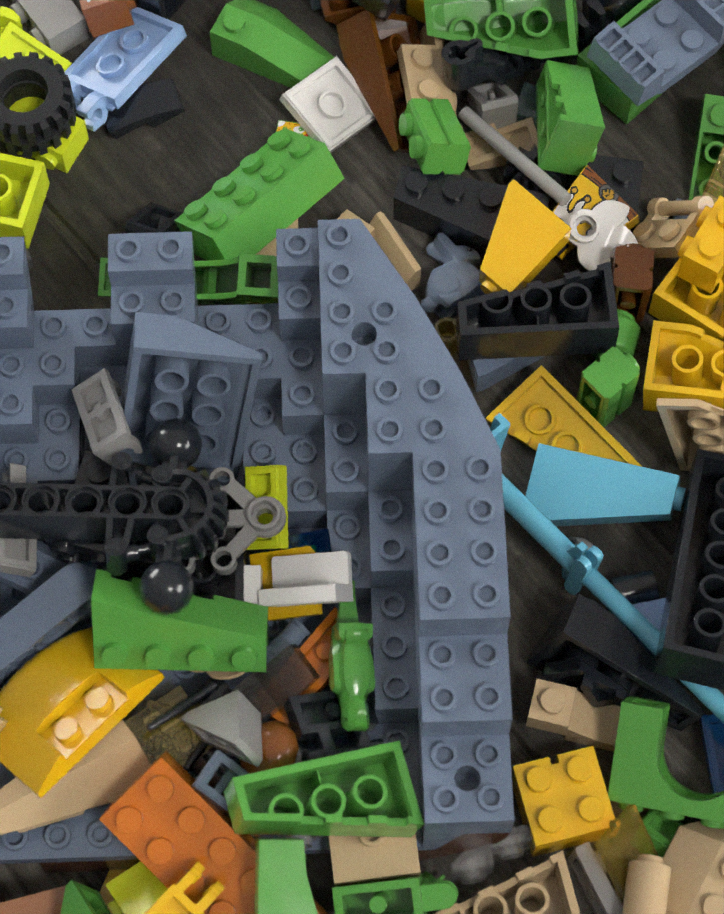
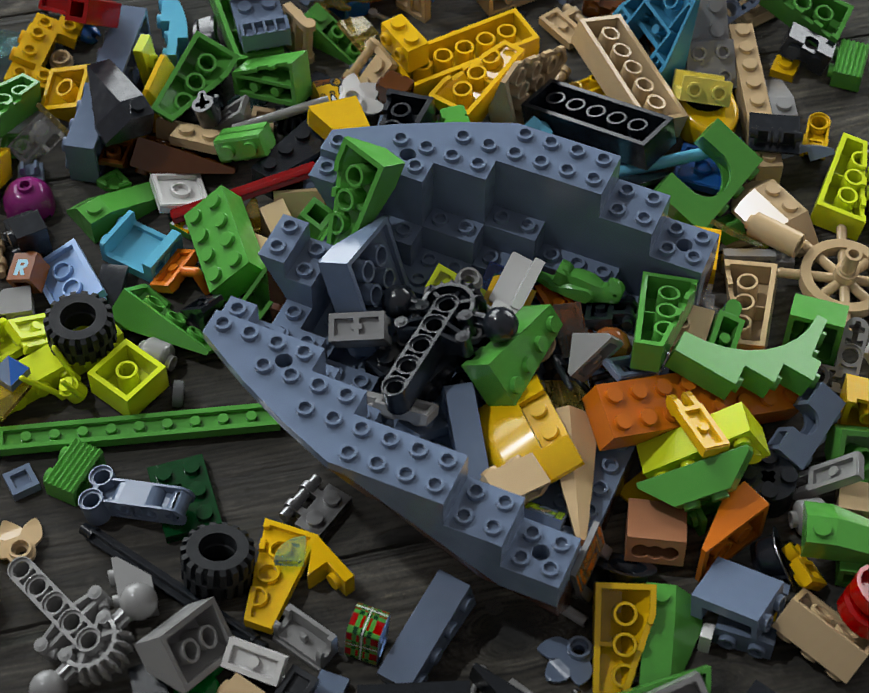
camera: 65 degrees left, 15 degrees down
none -> bright green tile [96,168,132,192]
none -> medium azure panel [99,210,184,283]
none -> bright green wedge [112,283,215,356]
none -> light grey head [138,337,178,372]
none -> orange plate [149,249,210,295]
none -> red axle [170,162,315,224]
none -> clear yellow slope [245,197,262,234]
none -> tan plate [283,1,316,64]
none -> bright green wedge [326,136,405,245]

